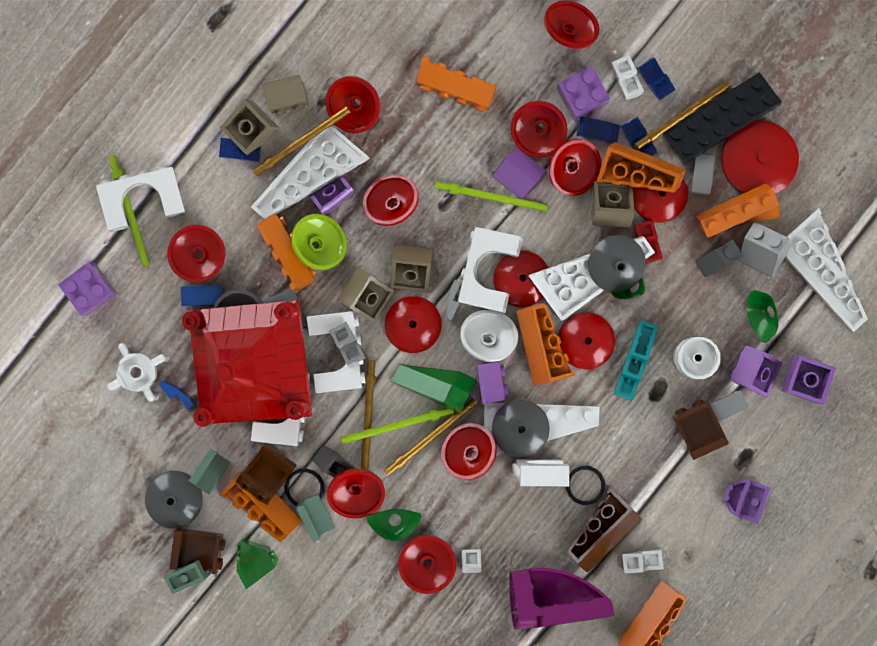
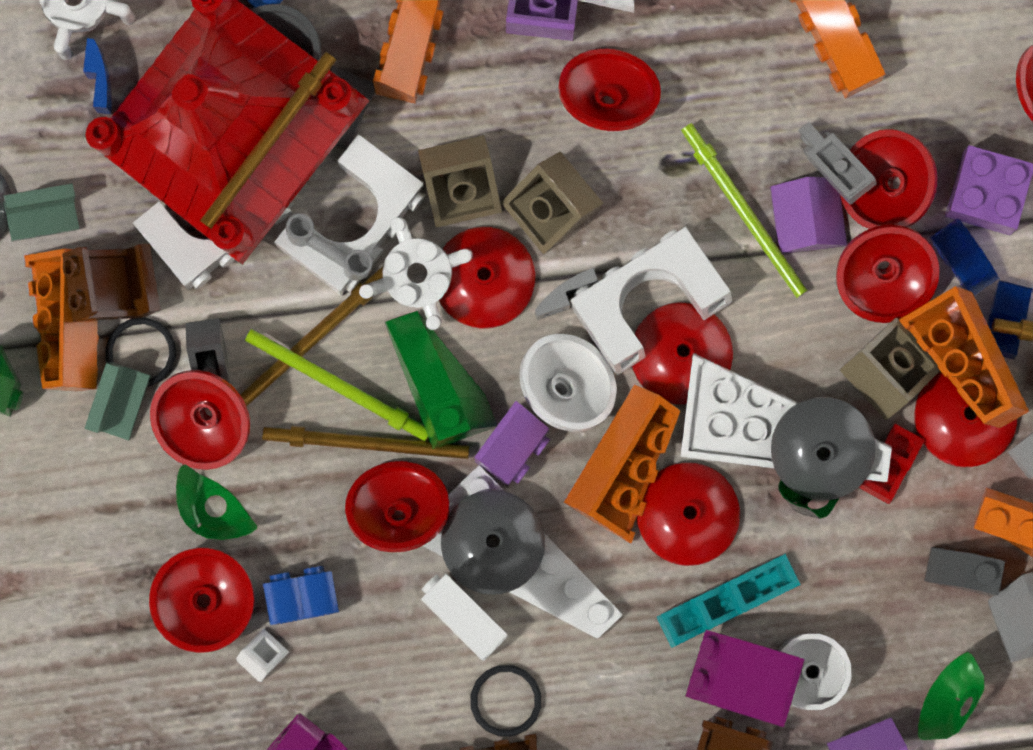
camera: 40 degrees right, 5 degrees down
lime dish [291,214,347,270] -> none
light grey slope [329,322,366,367] -> none
none -> pearl gold bar [200,52,336,229]
none -> blue brick [263,566,340,626]
none -> light grey bar [286,213,373,281]
none -> white plate [359,218,473,330]
none -> magenta slope [685,630,805,727]
none -> light grey hinge [798,122,877,205]

